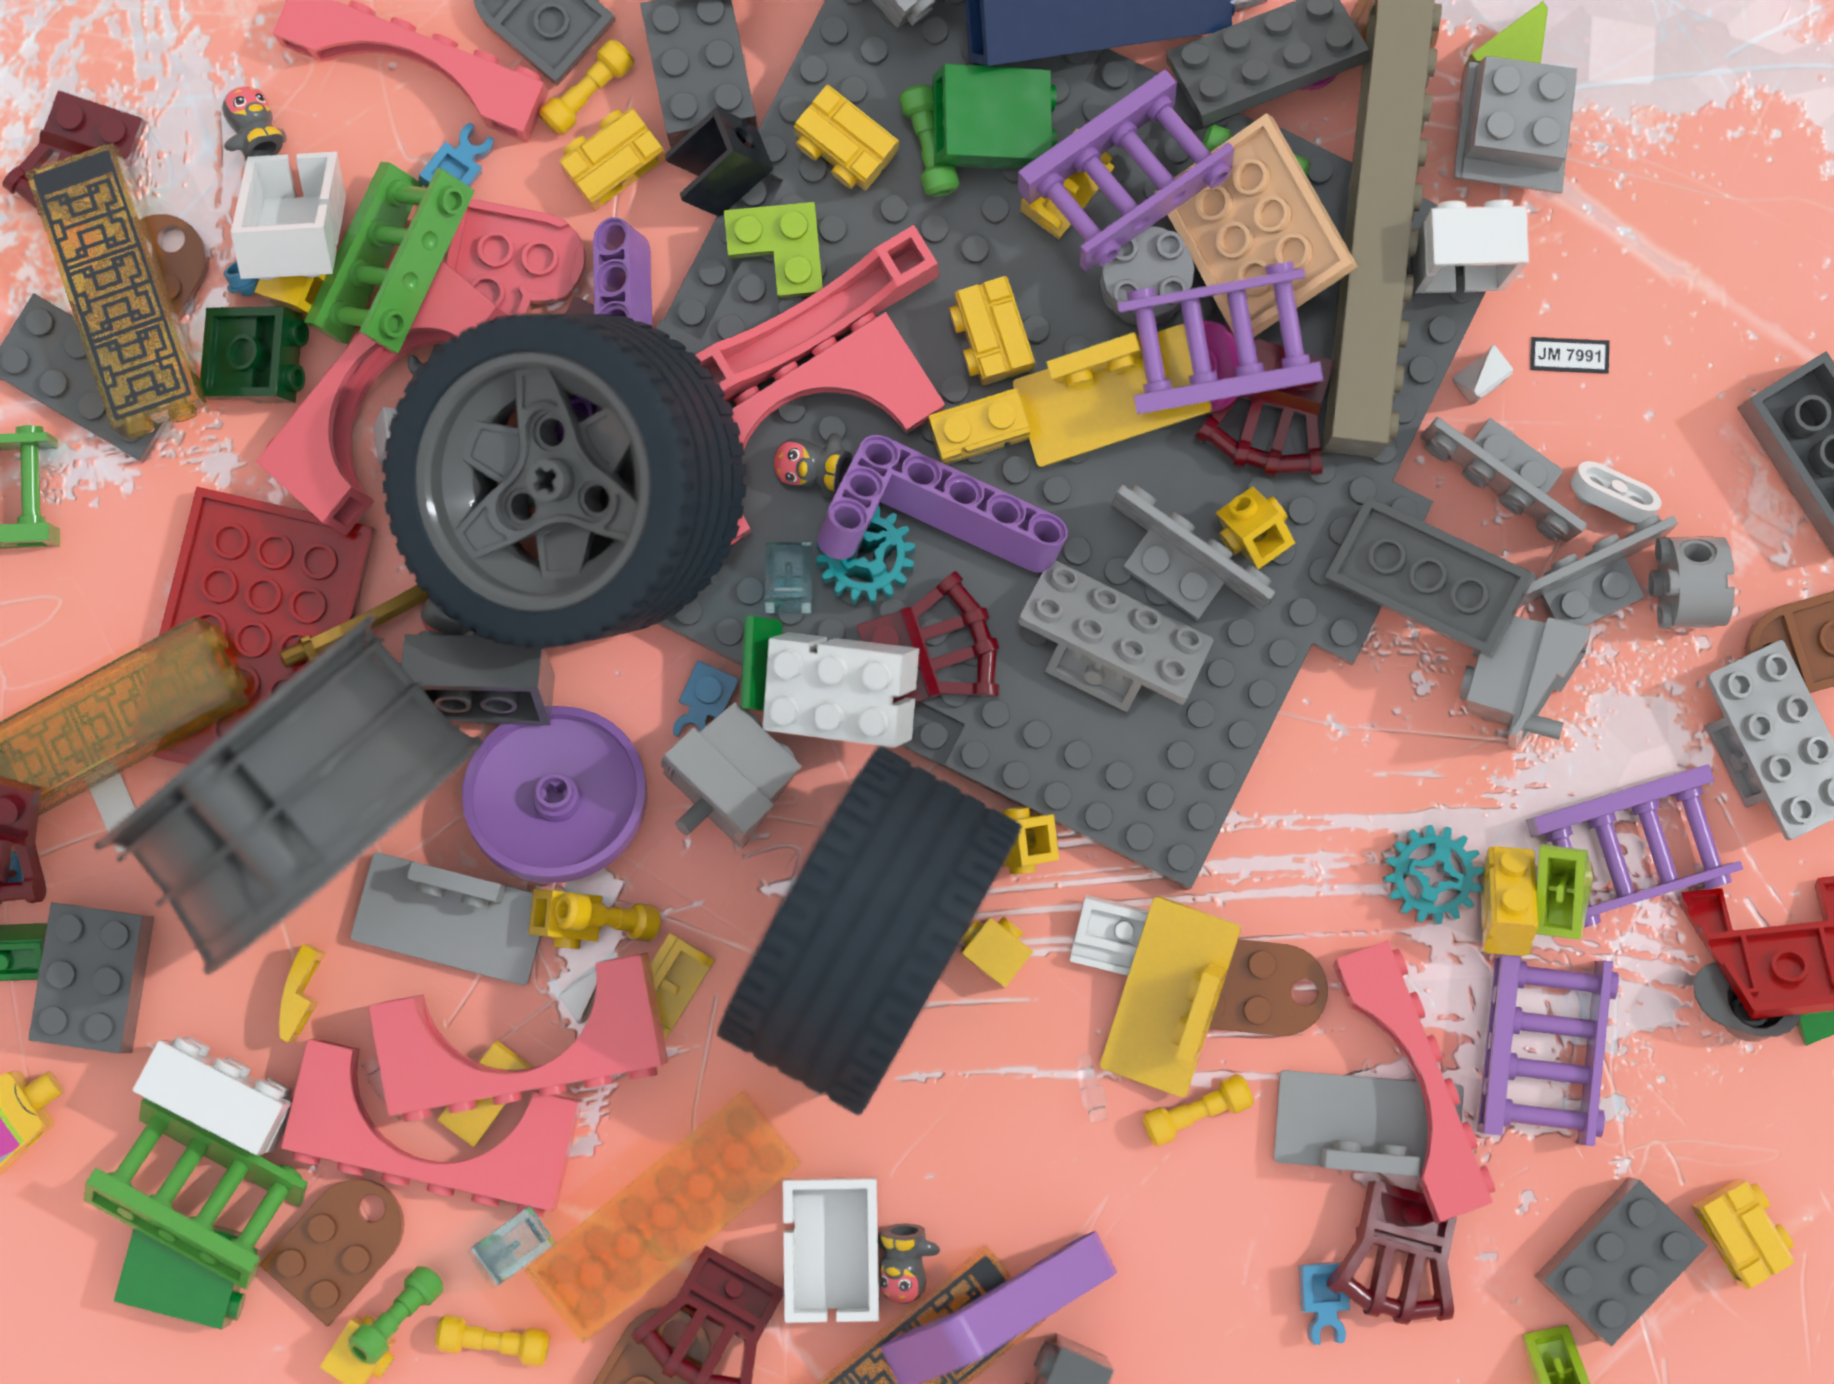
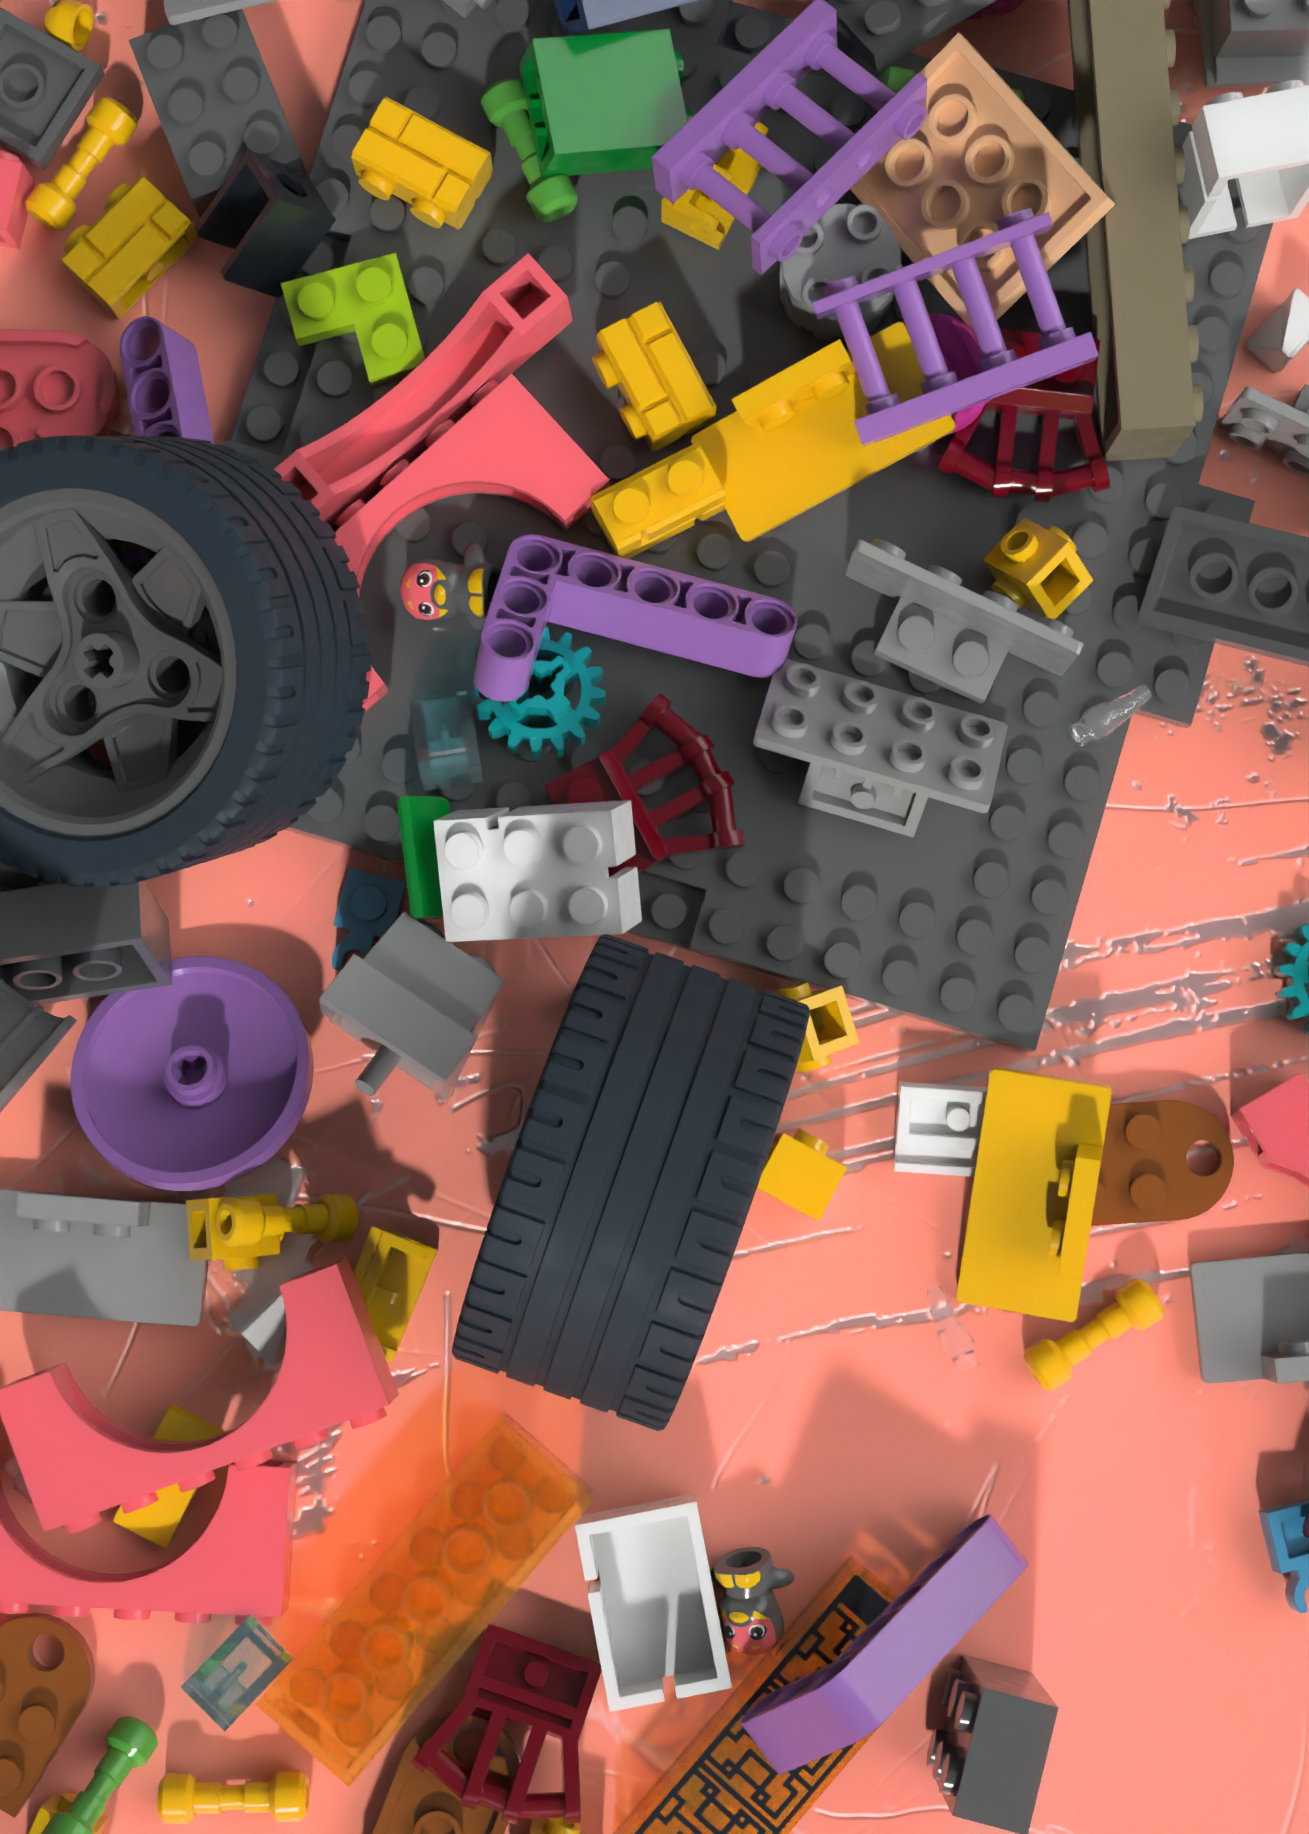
camera: 10 degrees left, 0 degrees up
none -> clear piece [1068,685,1152,747]

